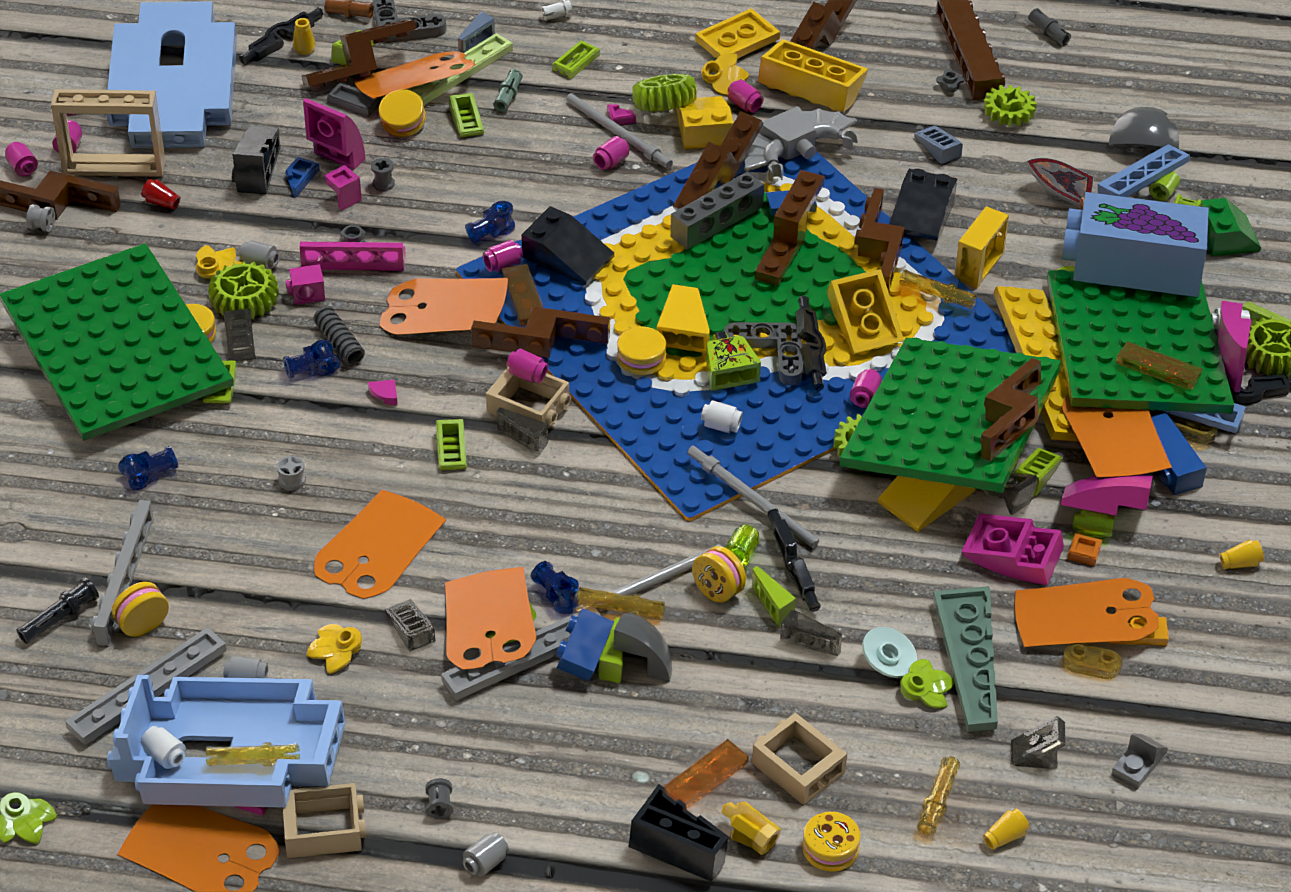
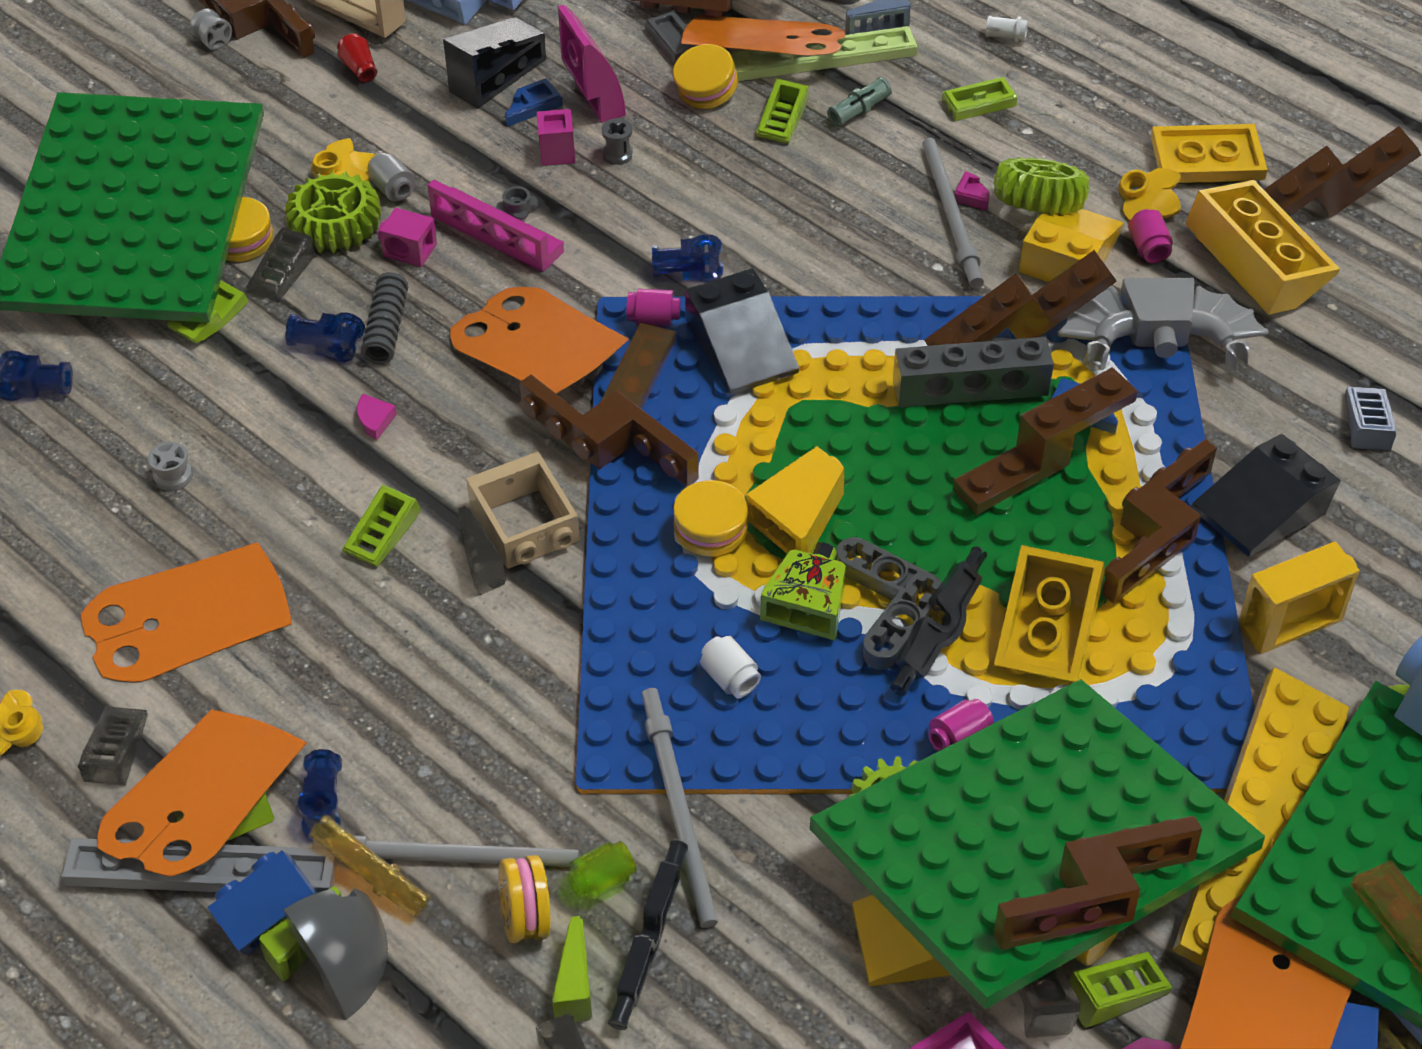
camera: 35 degrees right, 5 degrees up
dark pink brick [506,349,549,383] -> none
dark pink brick [593,136,629,170] -> none
clear yellow pin [899,269,977,310] -> none

